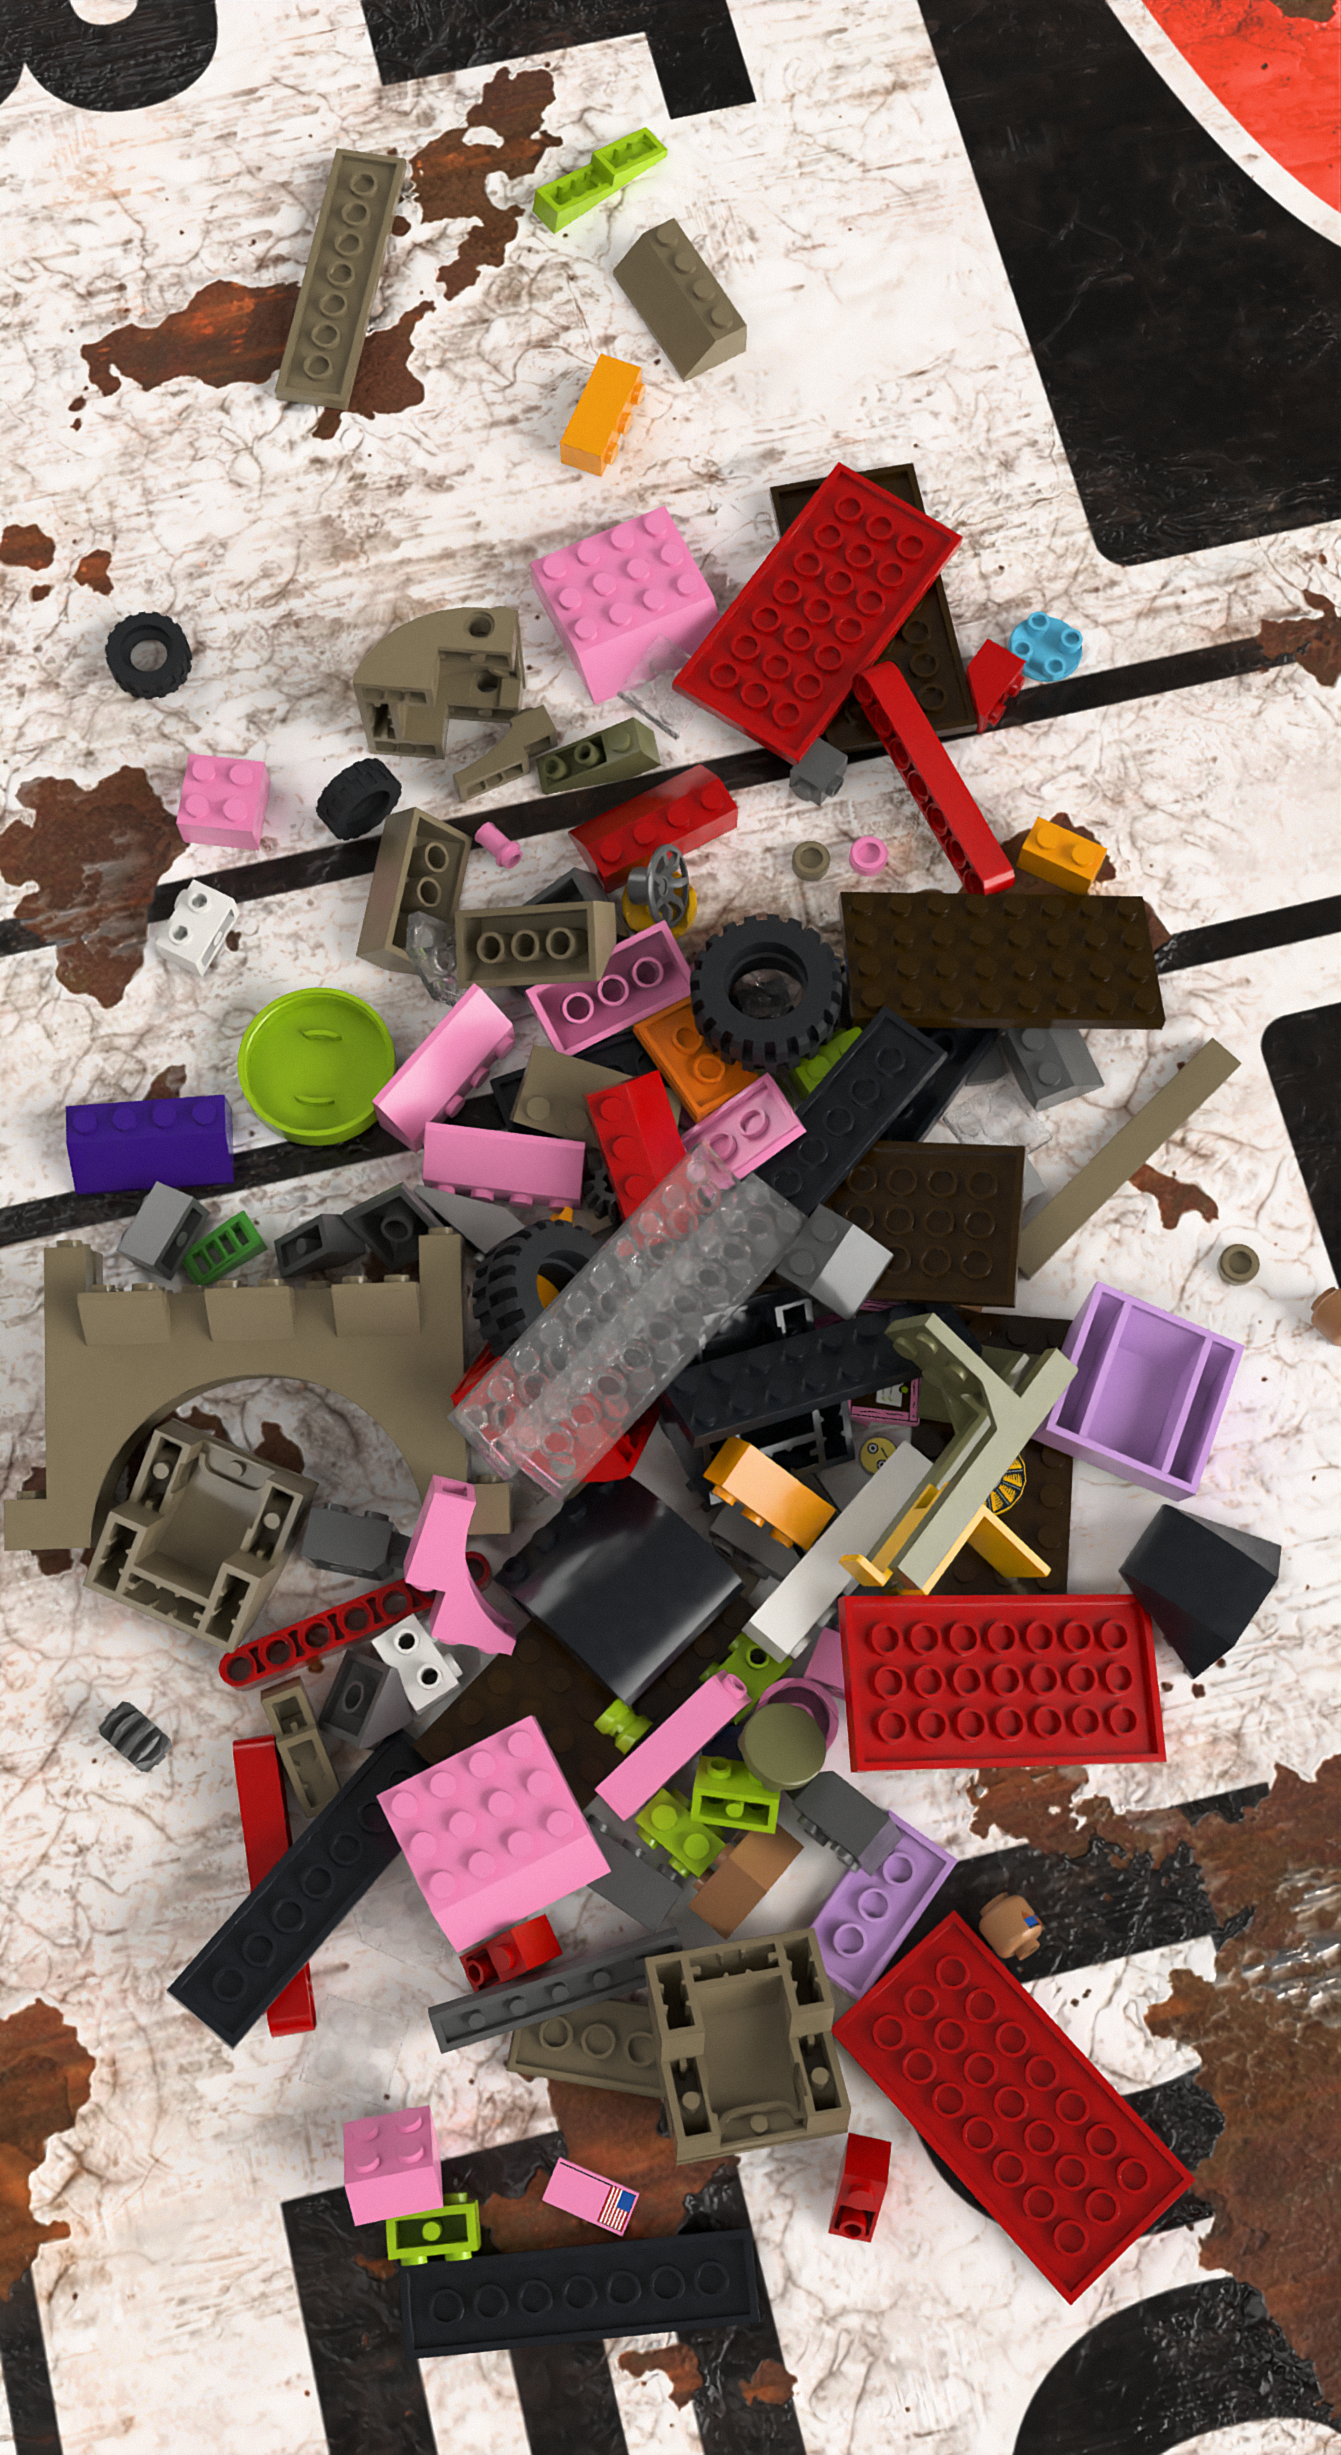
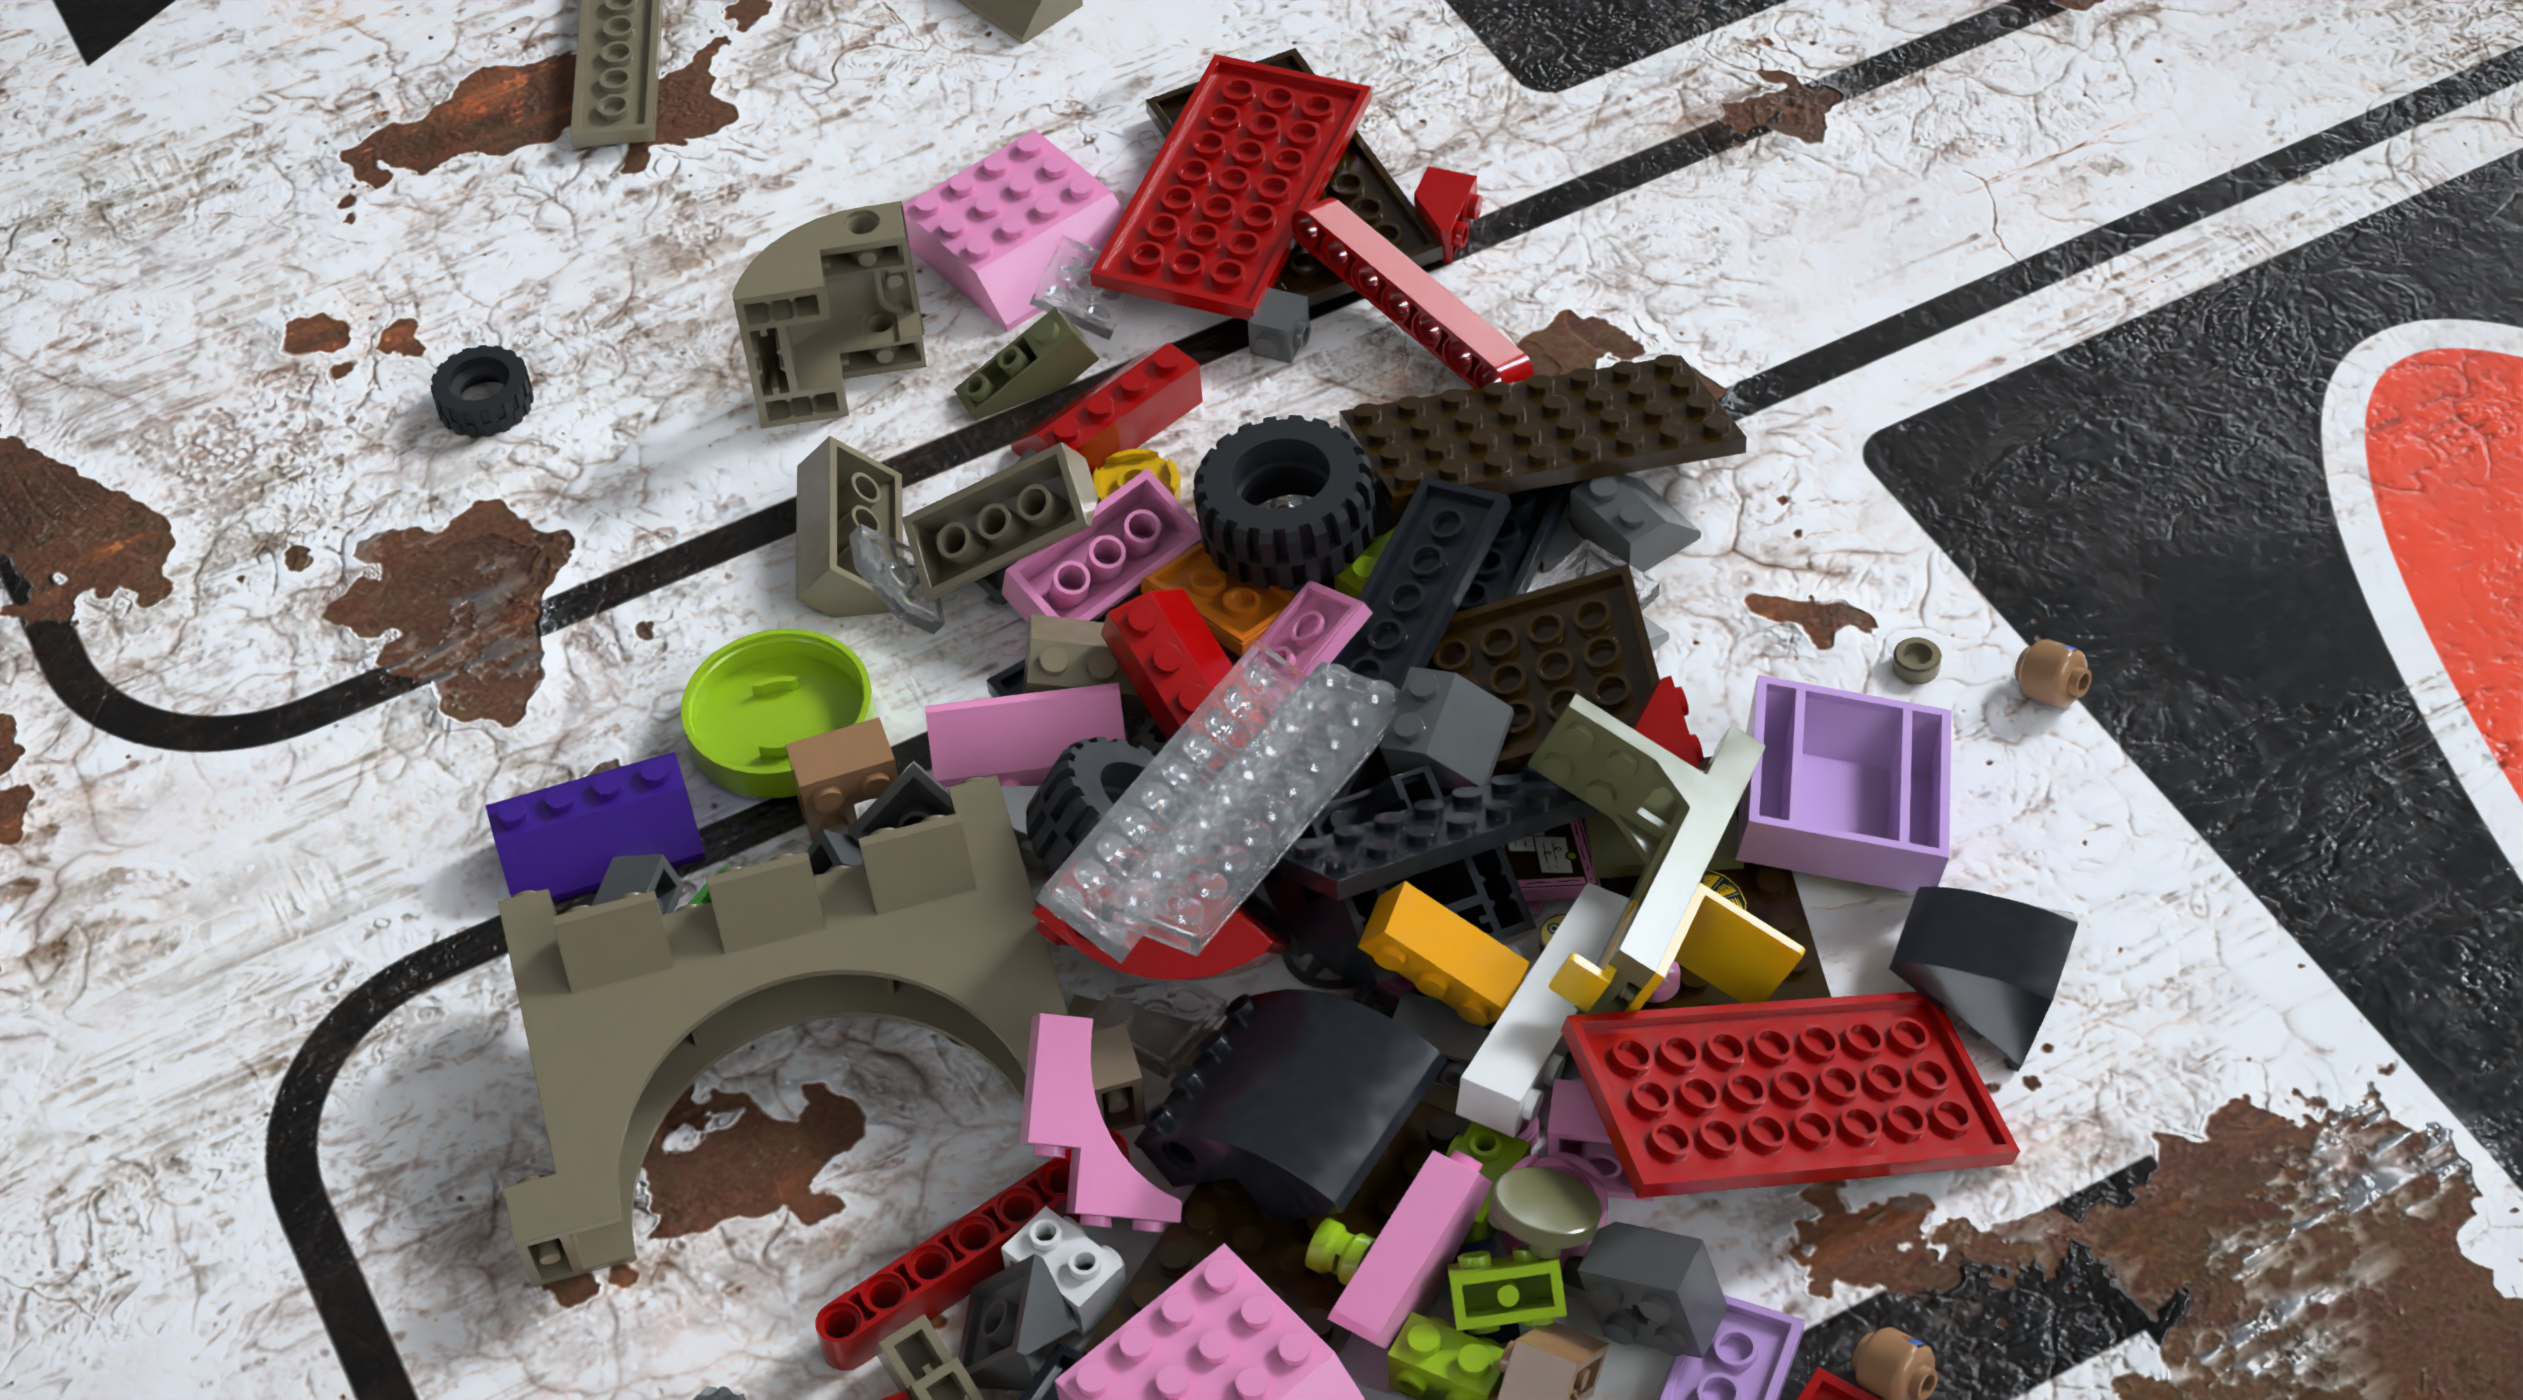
camera: 10 degrees left, 25 degrees down
dark tan slope [82,1418,319,1653] -> none
white brick [155,879,240,977] -> none
bright pink brick [176,754,271,851] -> none
dark grey hinge [300,1502,412,1582] -> none
black tyre [316,758,402,841] -> none
bright pink slope [372,983,515,1154] -> none
dark tan slope [453,704,558,803] -> none
bright pink pin [475,822,523,869] -> none
light orange brick [560,354,645,477] -> none
dark grey wheel [627,844,689,929] -> none
dark tan tile [792,841,830,881] -> none
bright pink tile [849,836,888,877] -> none
medium azure dish [1008,611,1083,682] -> none
light orange brick [1016,816,1108,895] -> none
dark tan tile [1018,1037,1242,1281] -> none
none -> medium nougat brick [785,717,898,843]
none -> red slope [1631,676,1704,789]

